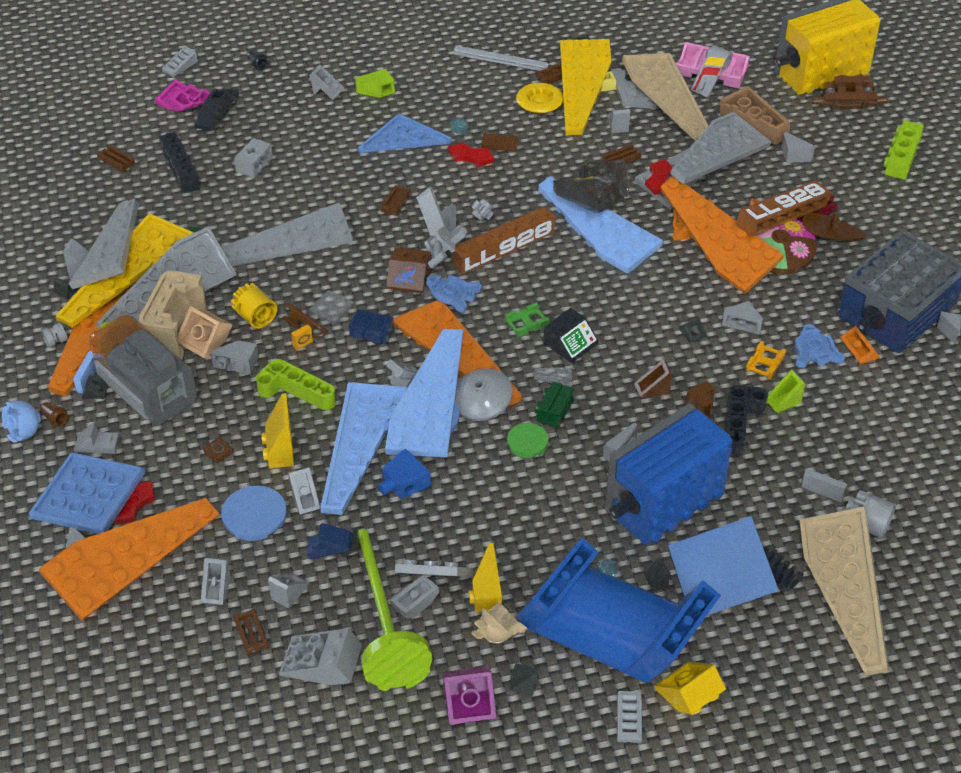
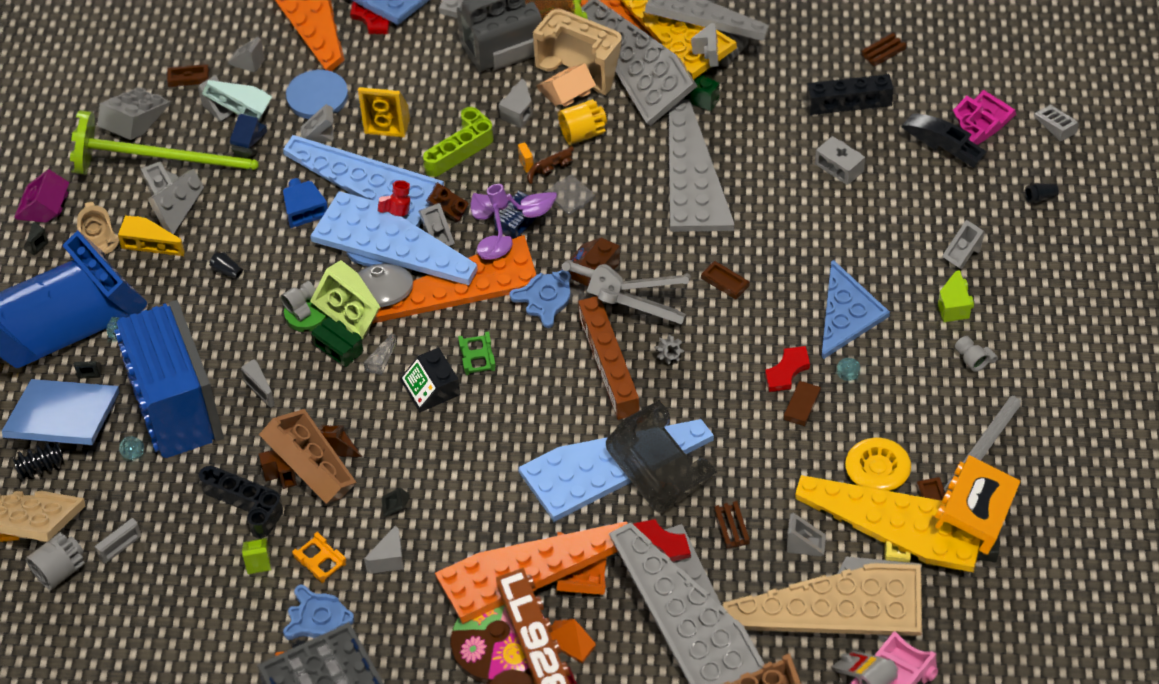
camera: 110 degrees right, 5 degrees up
reddish brown tile [203,437,233,463] -> none
none -> clear light blue tile [119,436,144,460]
none -> light aqua slope [202,80,272,122]
none -> black cone [209,251,243,280]
none -> medium nougat wedge [259,409,357,504]
none -> light grey piece [281,281,316,321]
none -> yellowish green slope [310,260,380,340]
none -> red piece [378,180,411,216]
none -> reddish brown hips [426,182,469,222]
none -> medium lavender plant [471,184,557,260]
none -> light grey slope [691,23,718,67]
none -> light orange panel [935,455,1020,555]
none -> light grey piece [955,336,998,372]

